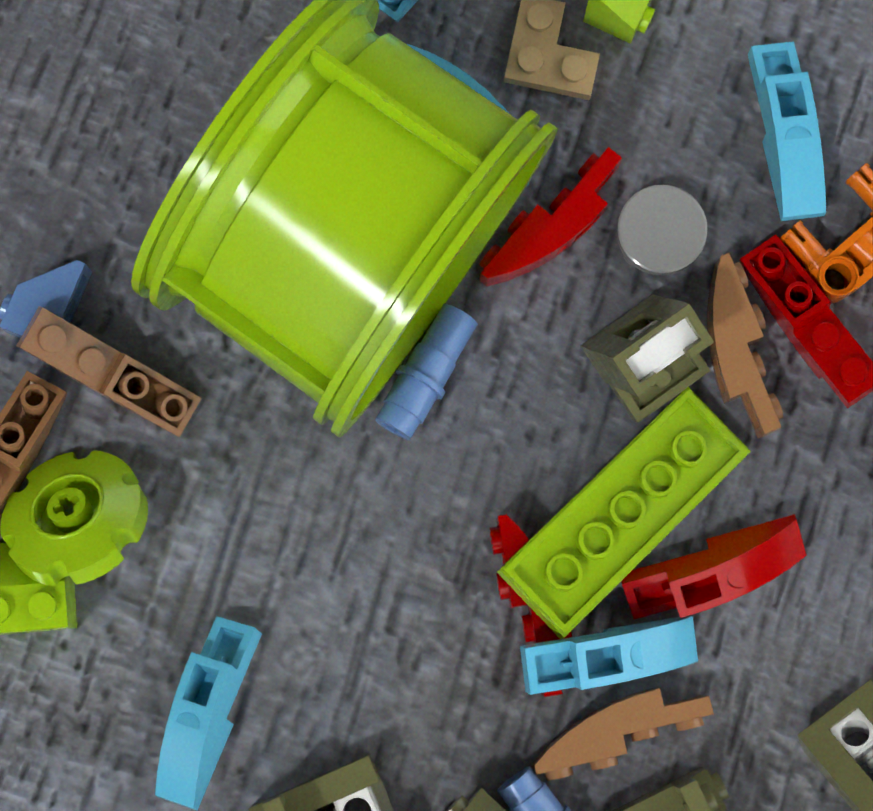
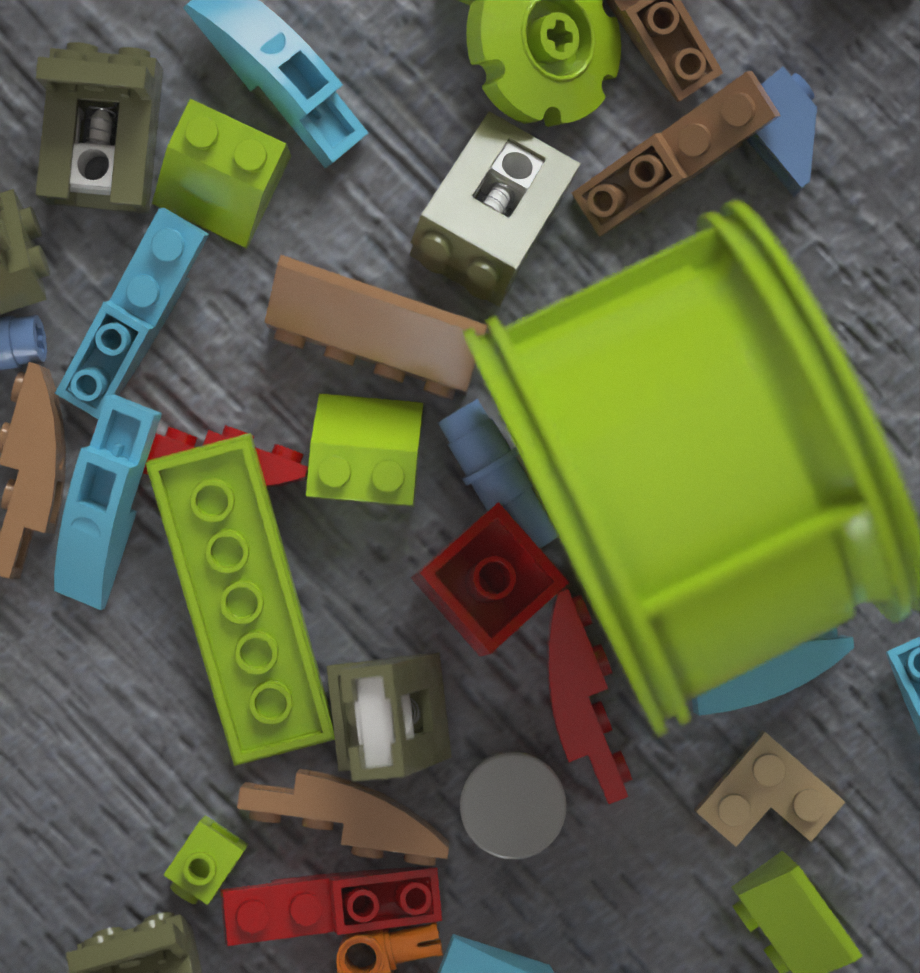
camera: 120 degrees right, 5 degrees up
red slope [621,514,807,620] -> none
none -> medium azure slope [55,208,210,419]
none -> lime slope [152,99,292,249]
none -> lime brick [163,815,249,905]
none -> medium nougat slope [264,255,487,400]
none -> lime slope [306,393,423,507]
none -> brick [409,111,581,307]
none -> red slope [411,502,569,657]

